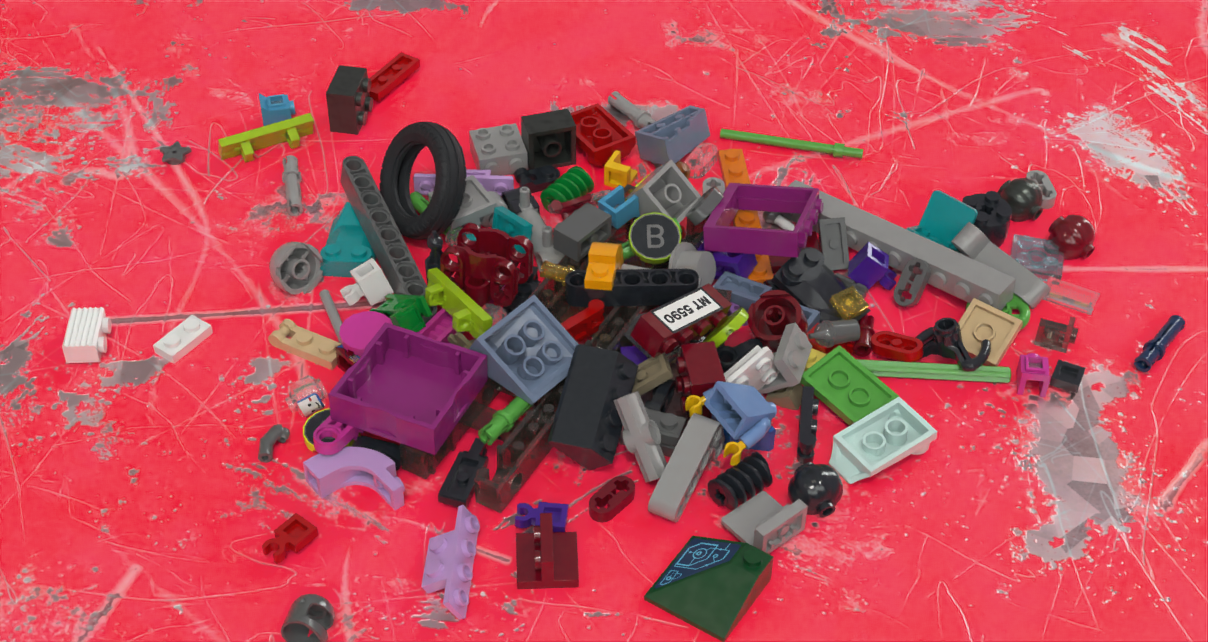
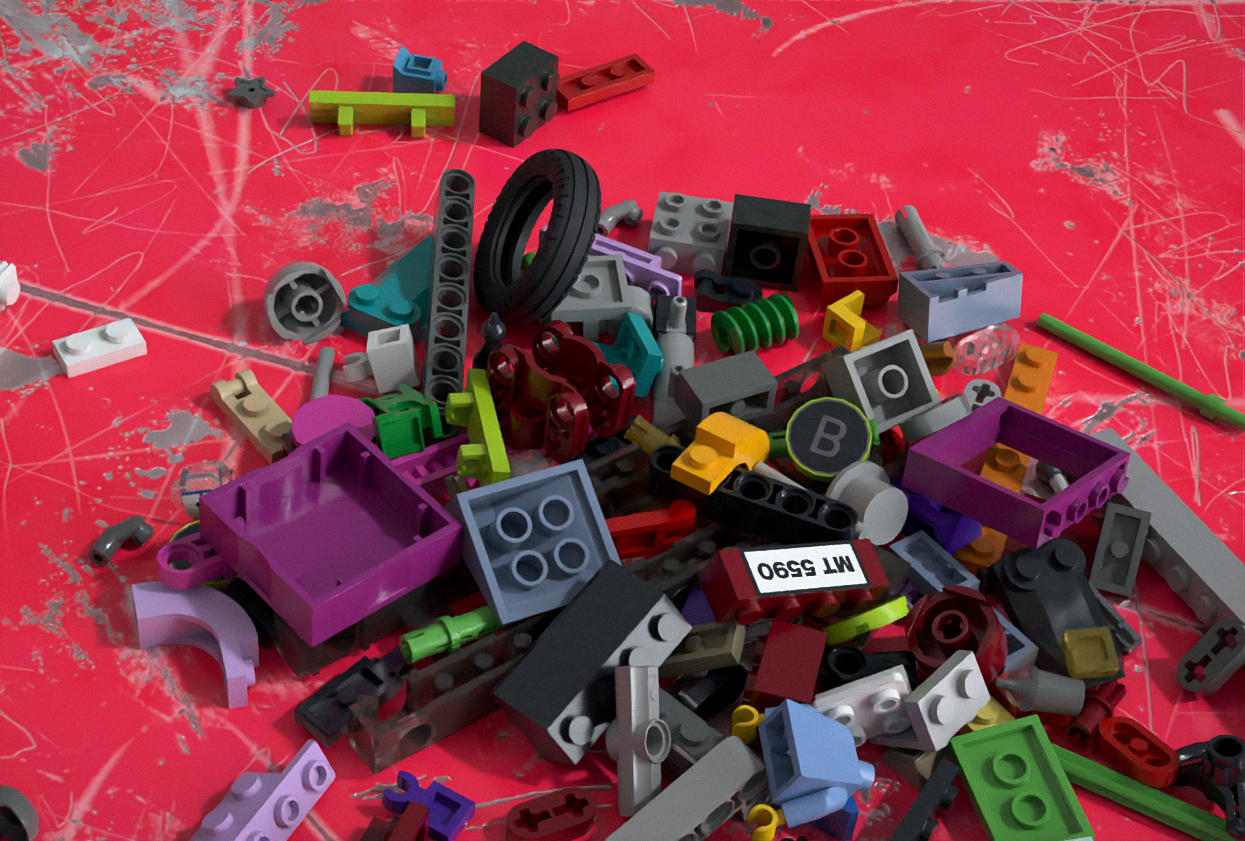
camera: 20 degrees right, 0 degrees up
red plate [262,513,318,564] -> none
light grey pin [282,155,303,216] -> none
dark red piece [547,190,611,221] -> none
dark azure window [598,185,640,229] -> none
dark purple brick [848,242,897,290] -> none

